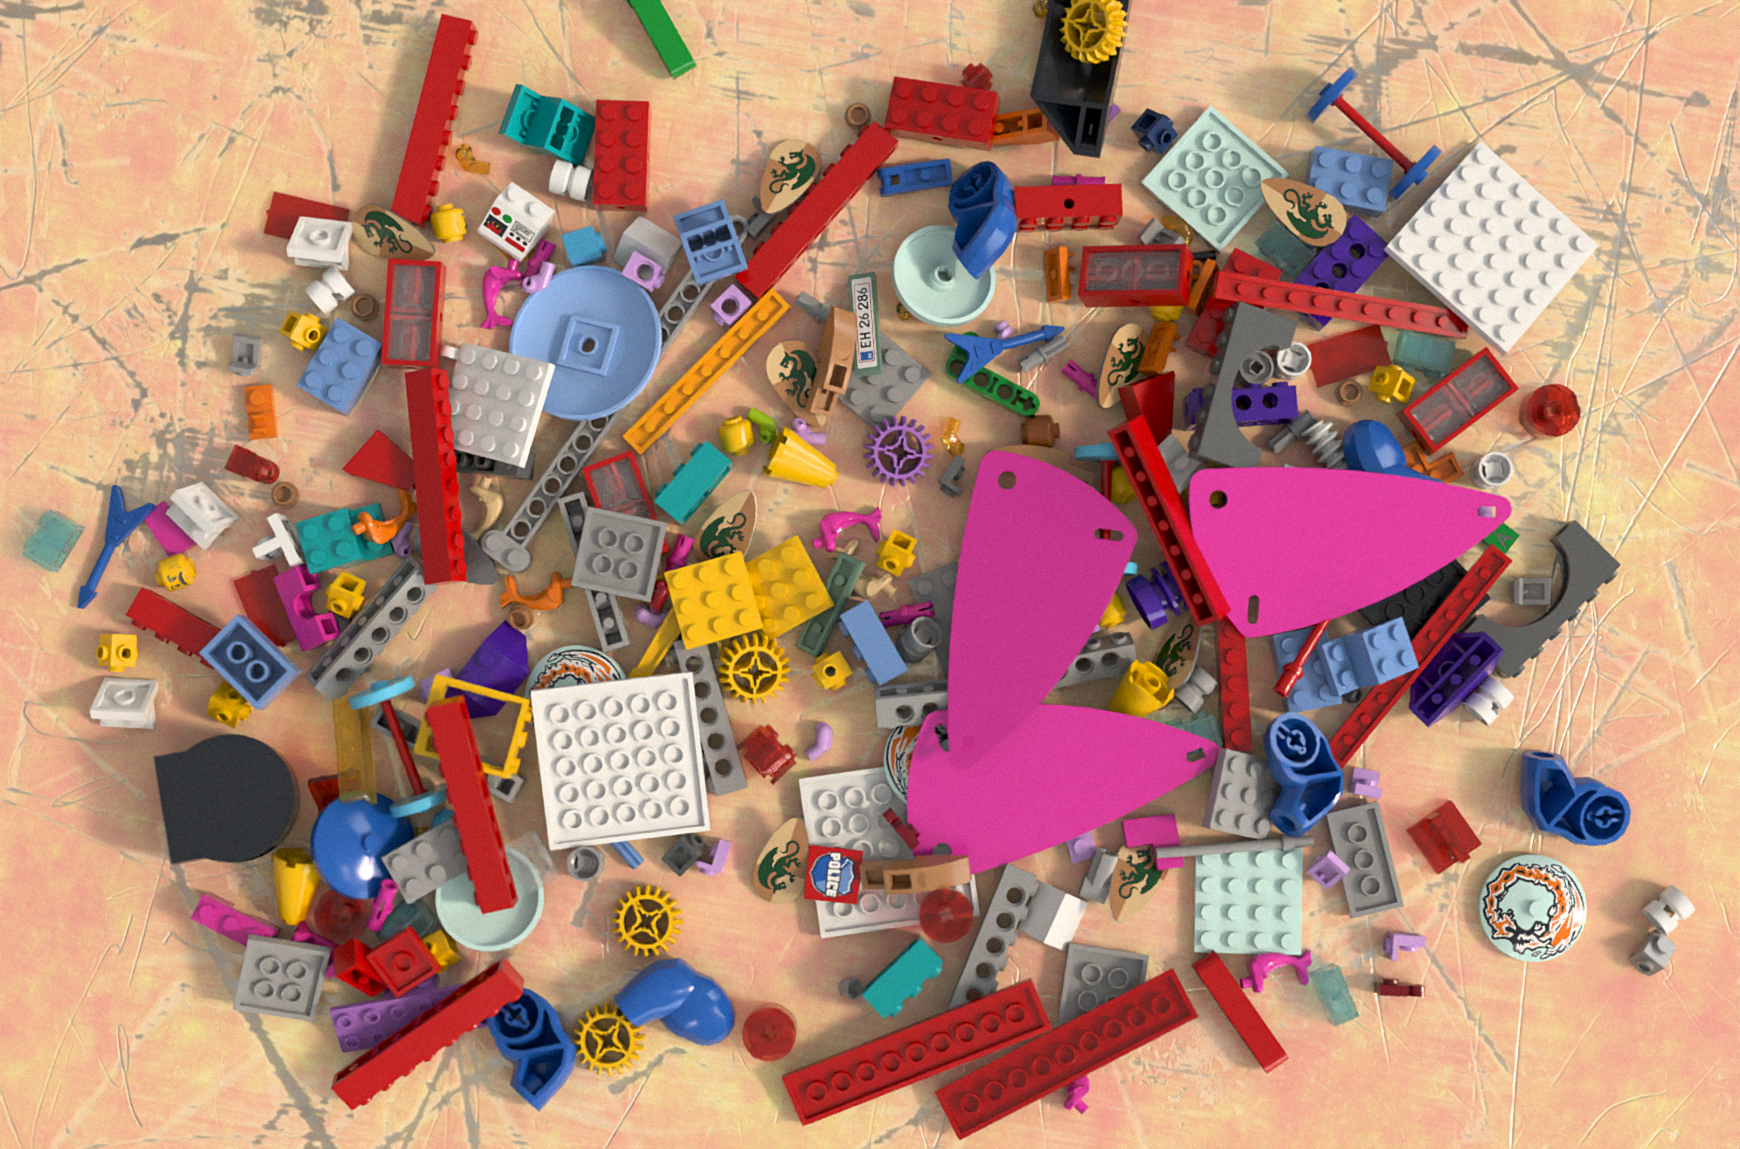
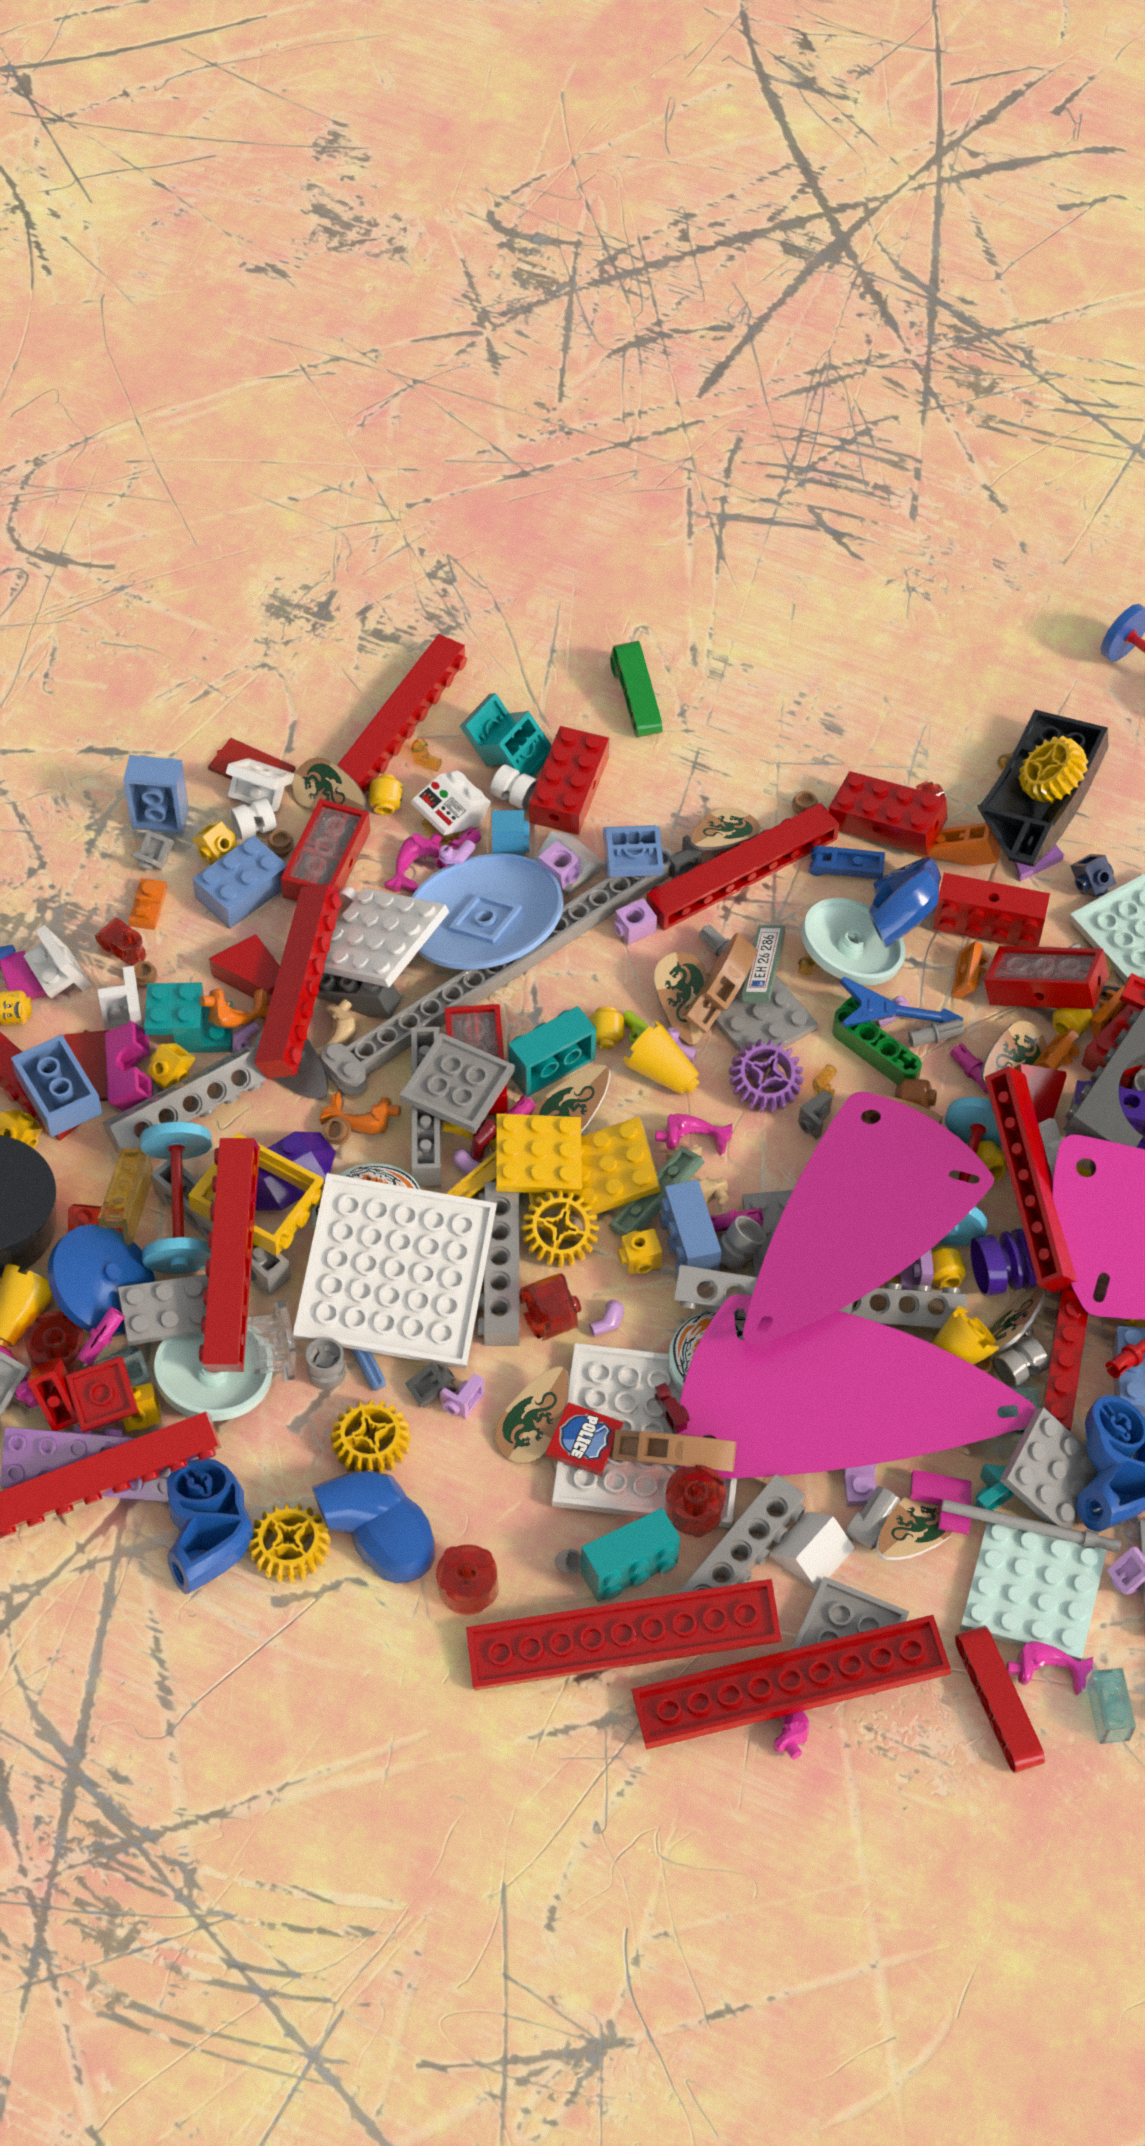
camera: 15 degrees right, 30 degrees down
light orange plate [622,288,791,456] -> none
yellow brick [876,529,917,577] -> none
none -> medium blue brick [123,755,189,834]
none -> teal slope [975,1464,1015,1511]

